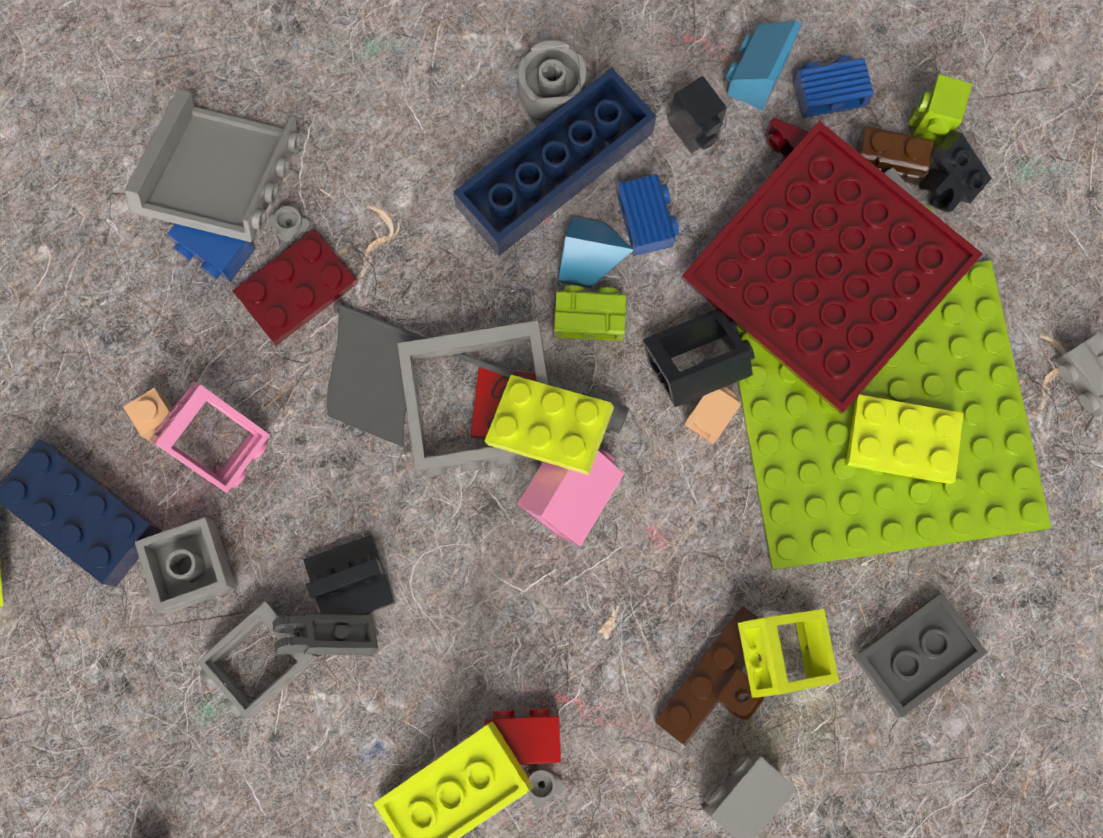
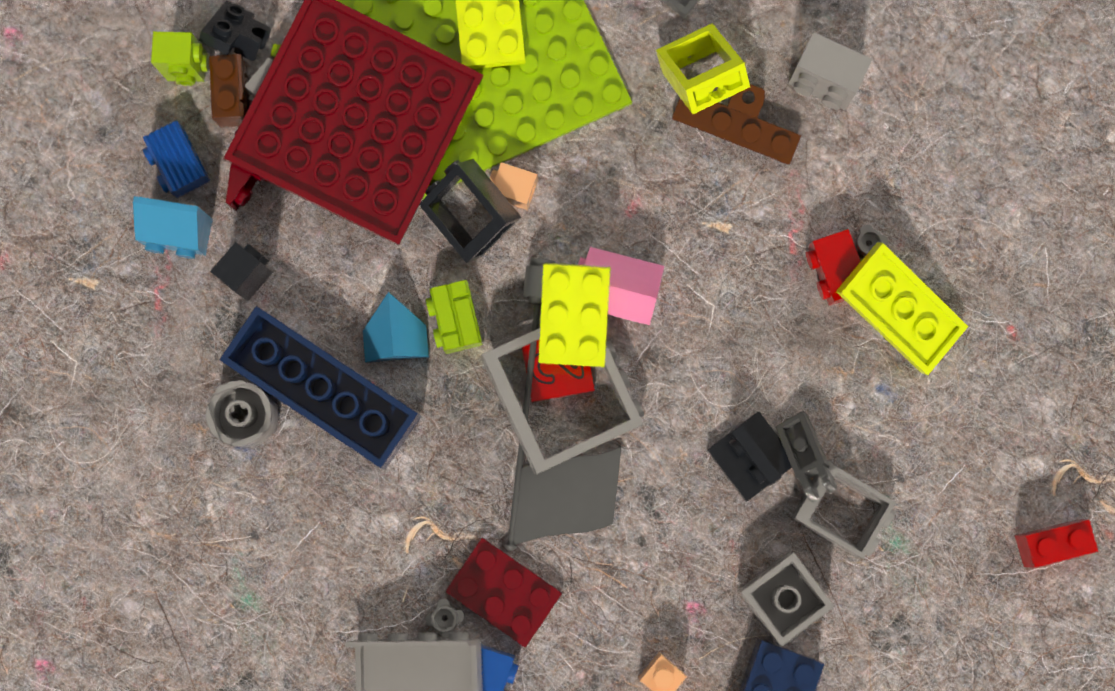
camera: 100 degrees left, 5 degrees up
bright pink window [149,381,270,493] -> none
blue brick [617,174,679,256] -> none

